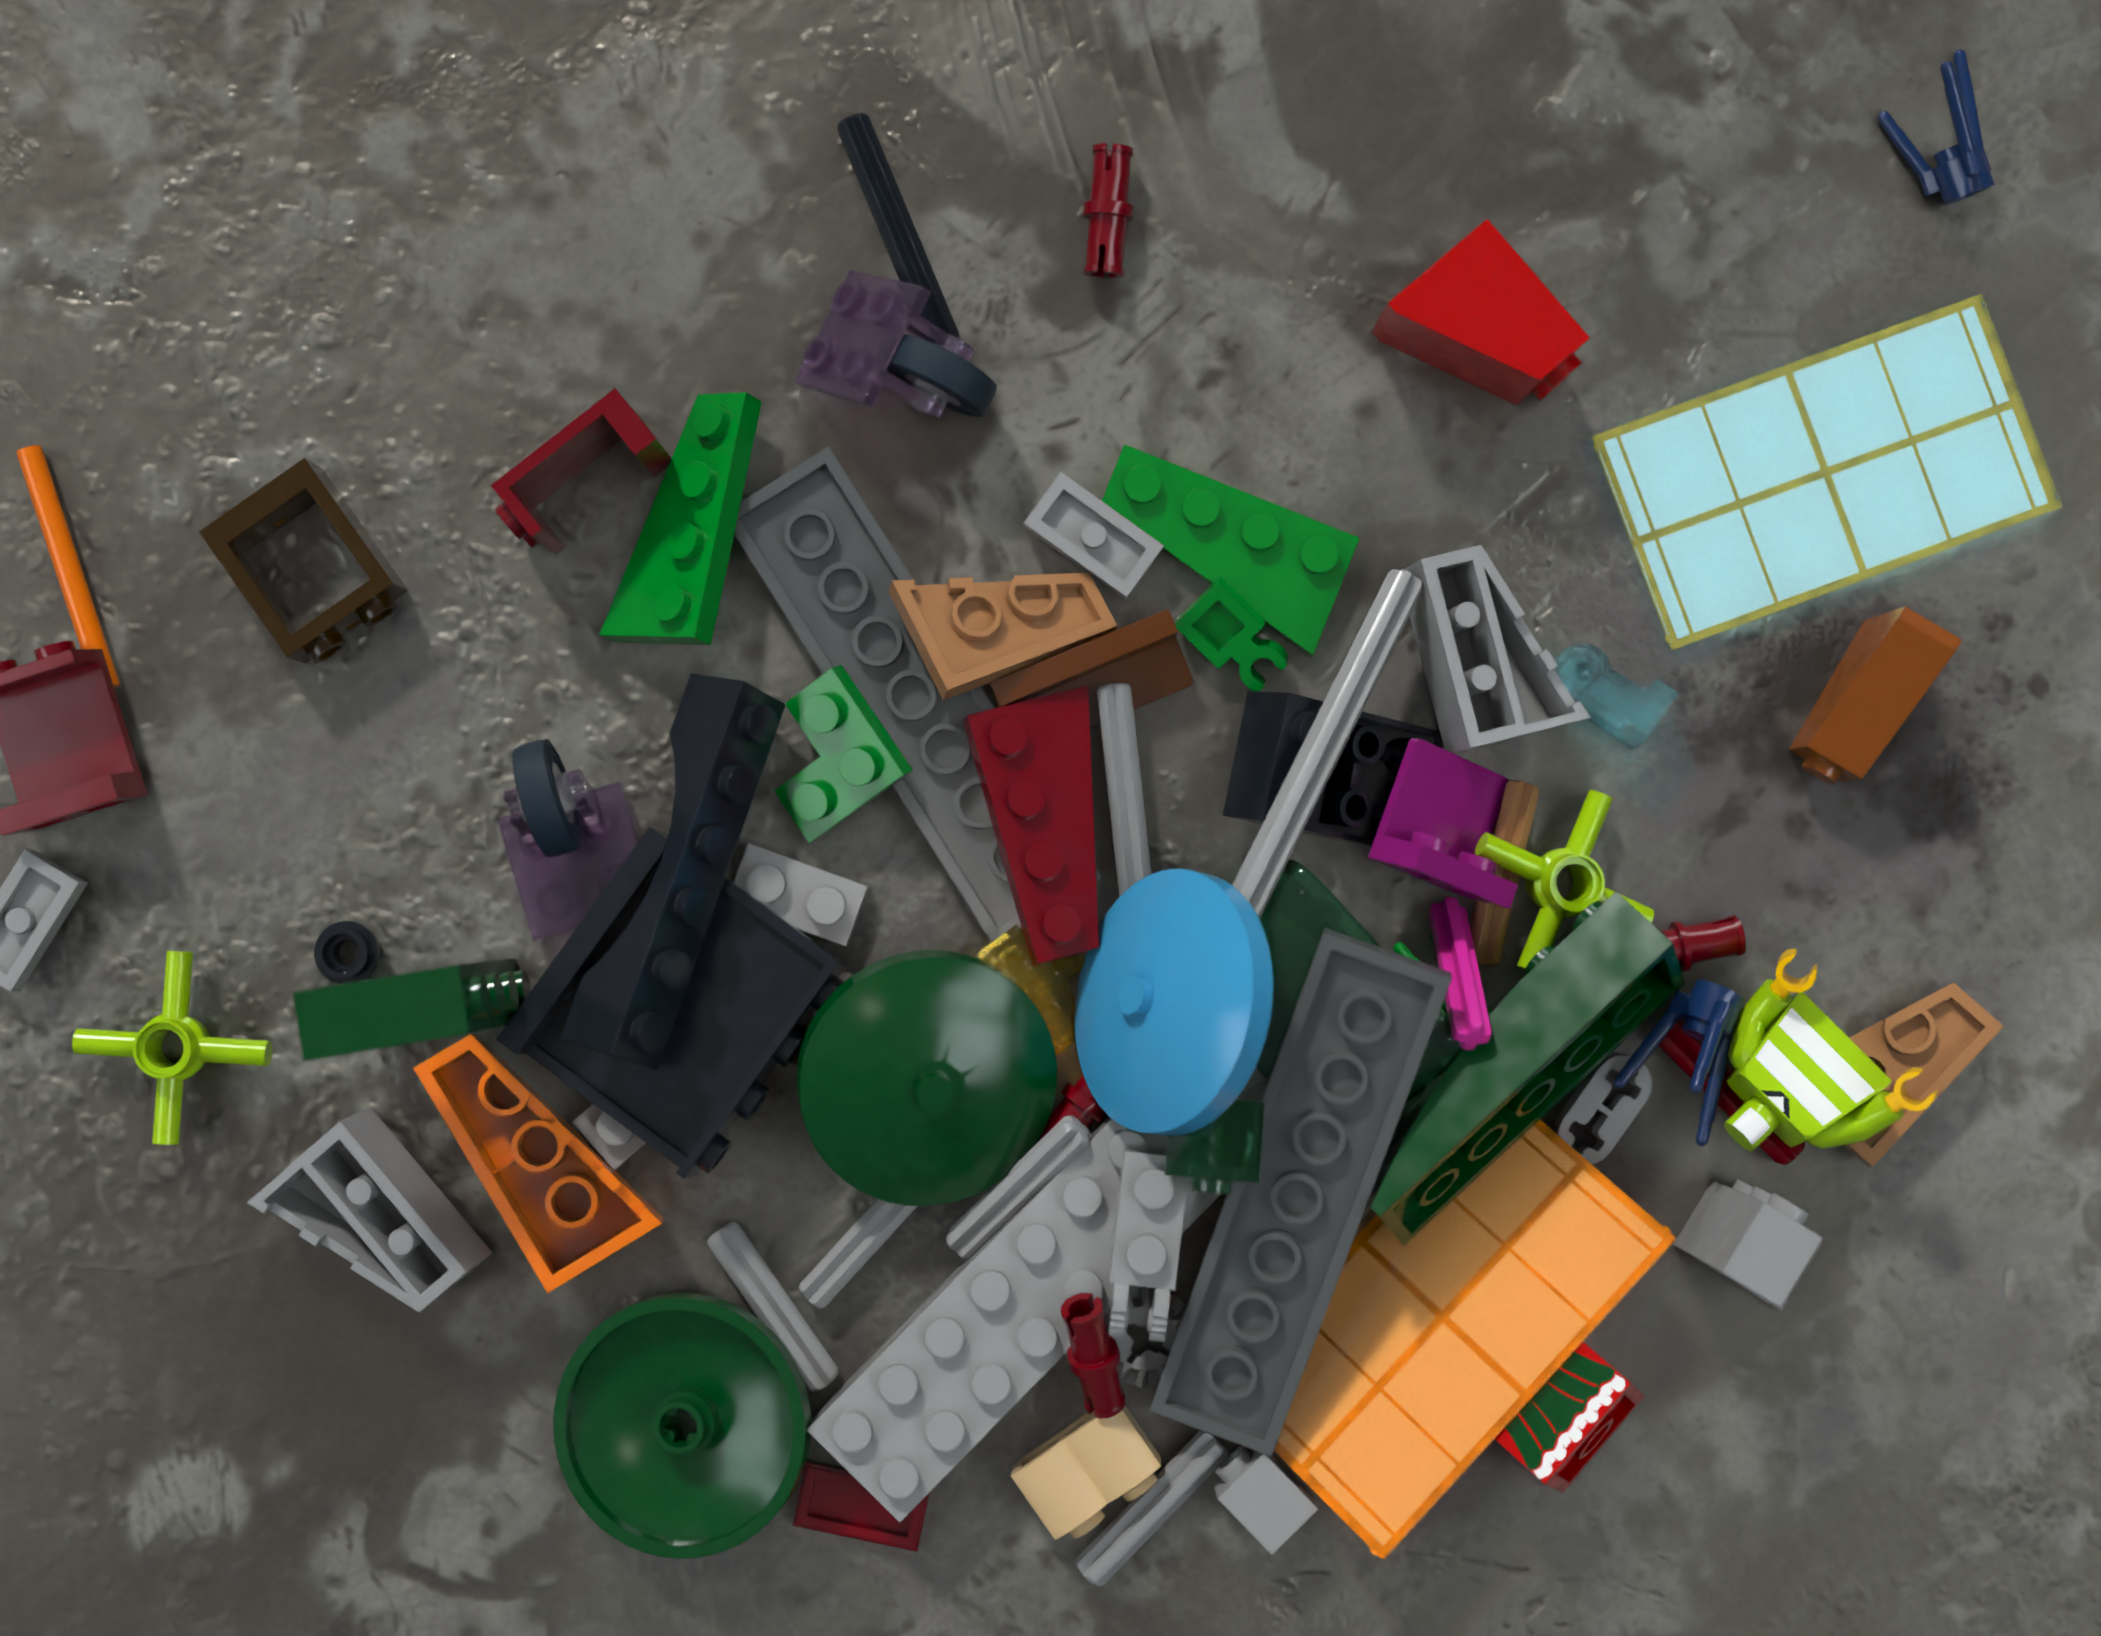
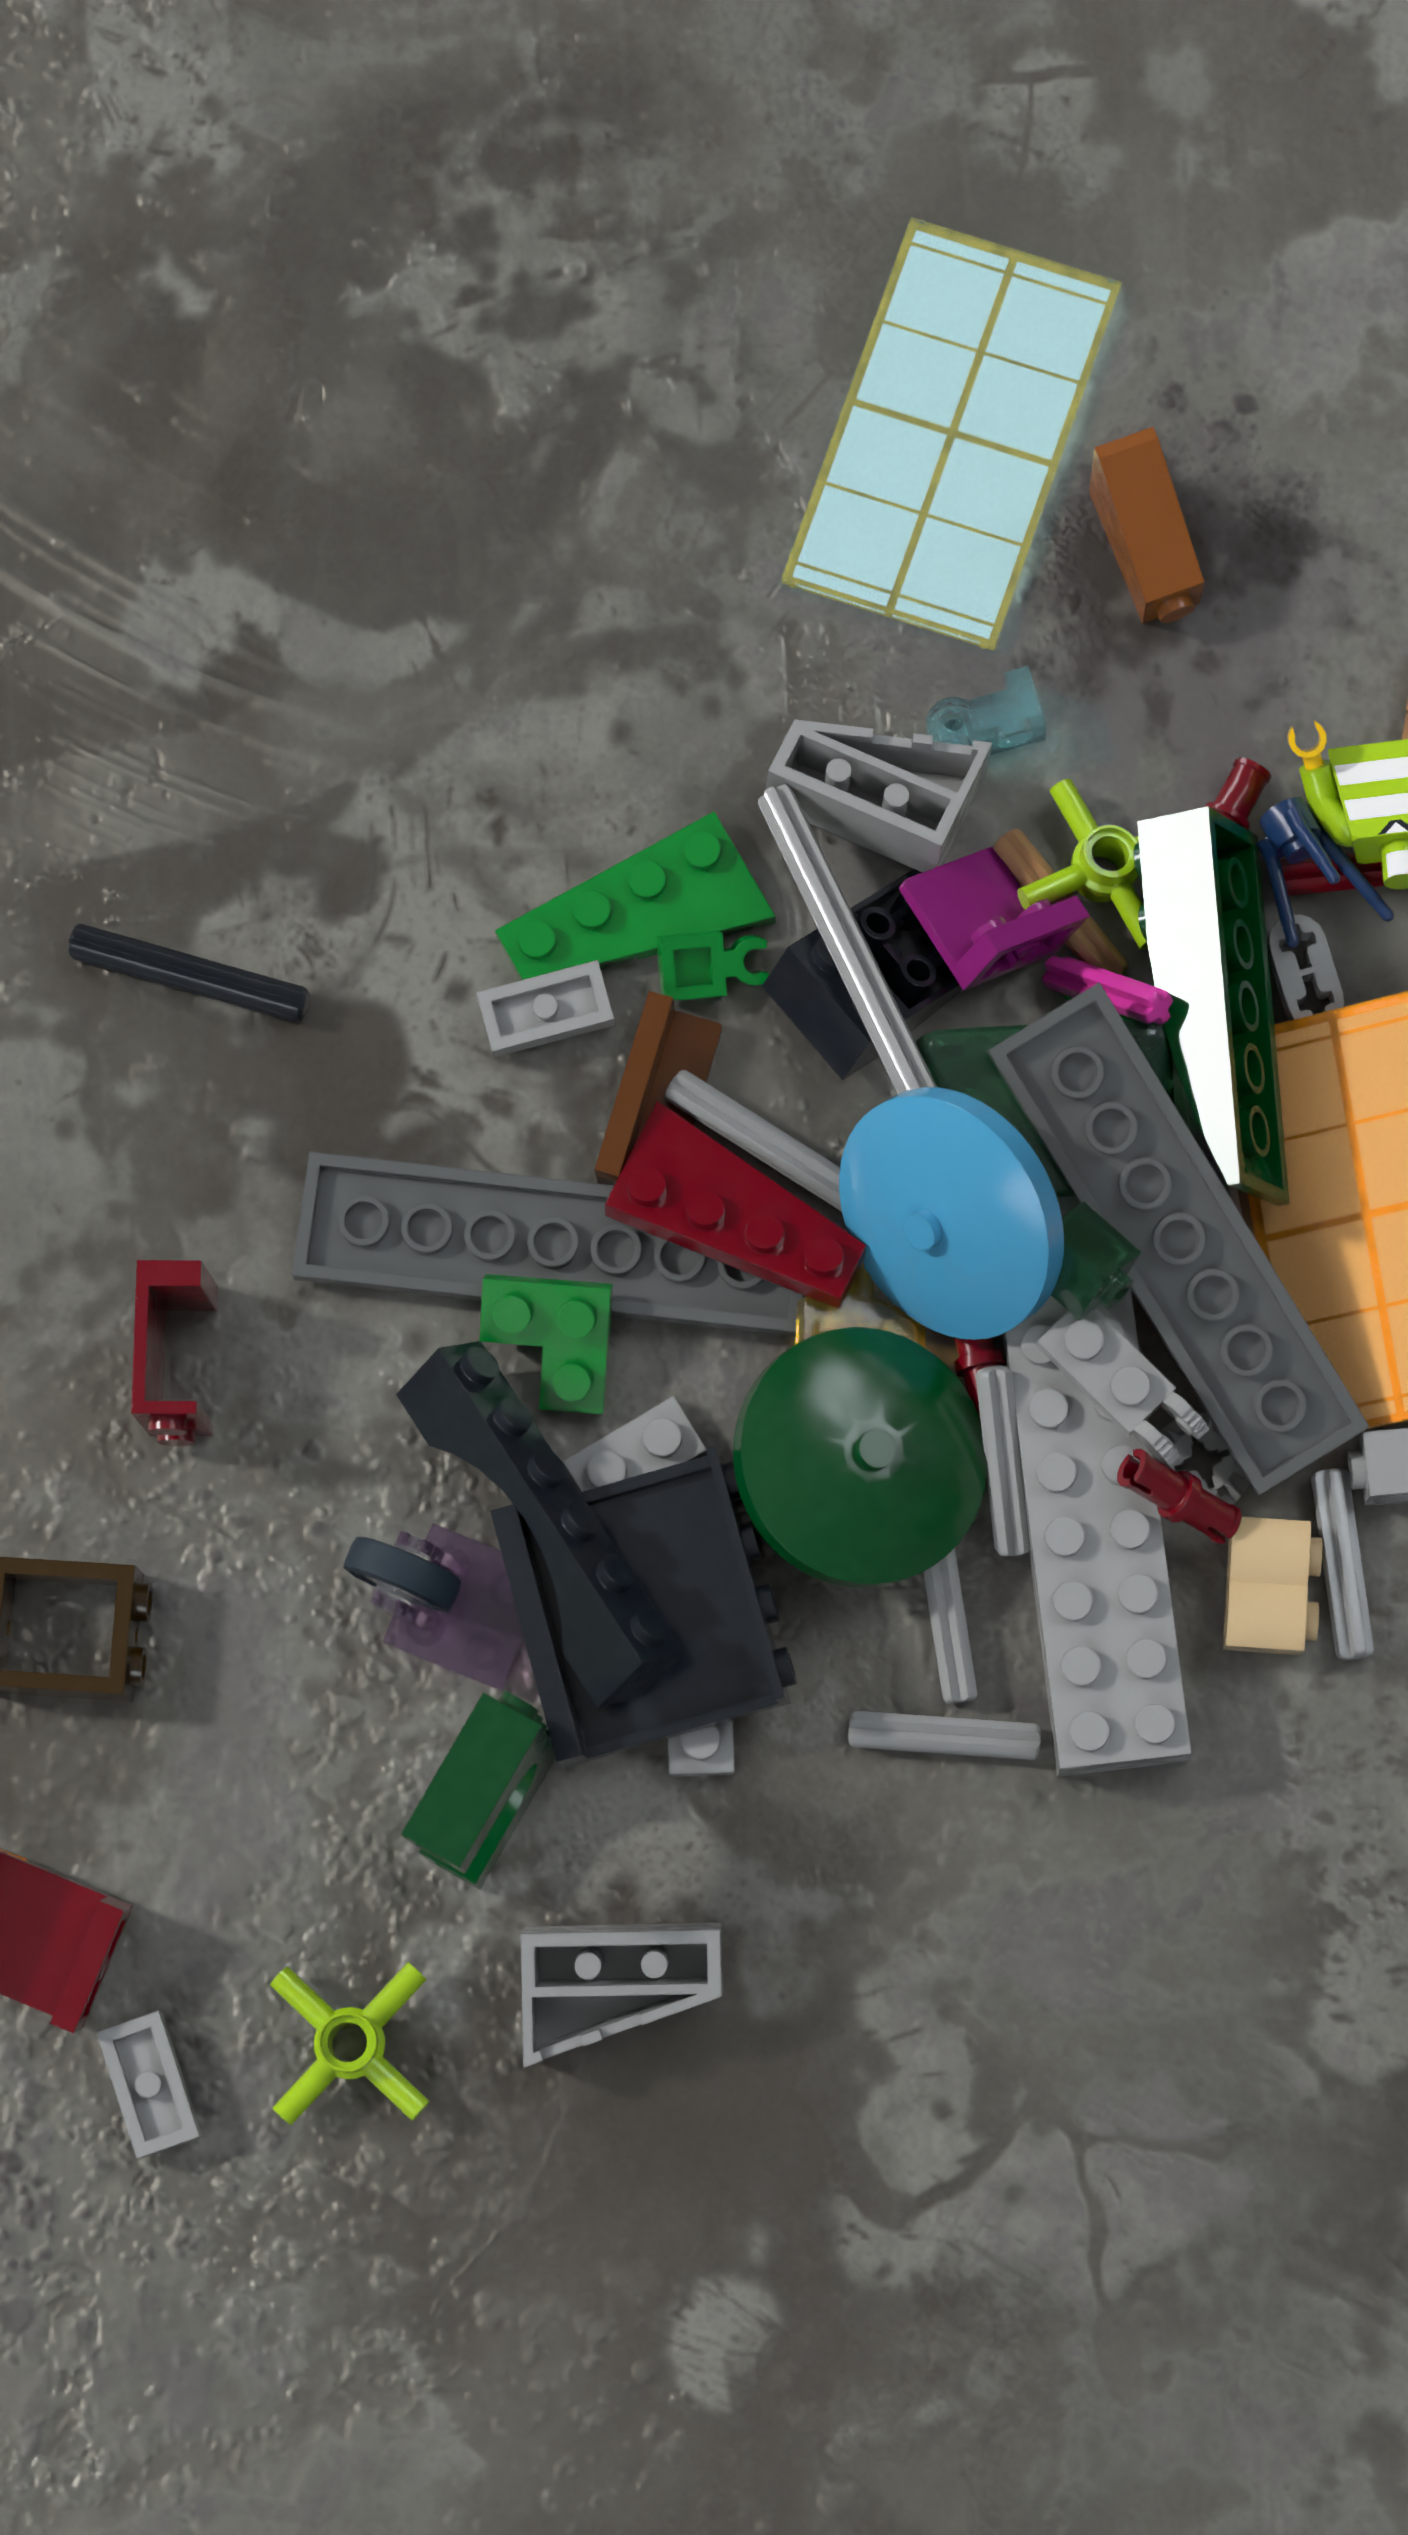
camera: 40 degrees left, 10 degrees down
black plate [314,921,380,984] -> none
orange wedge [413,1034,664,1293] -> none
dark green dish [553,1293,811,1559] -> none
green wing [599,392,762,645] -> none
dark red tile [792,1460,930,1552] -> none
clear purple plate [794,270,997,419] -> none
medium nougat wing [888,572,1117,701] -> none
dark red pin [1083,143,1134,279] -> none
red slope [1371,219,1590,405] -> none
dark blue plant [1877,49,1995,205] -> none

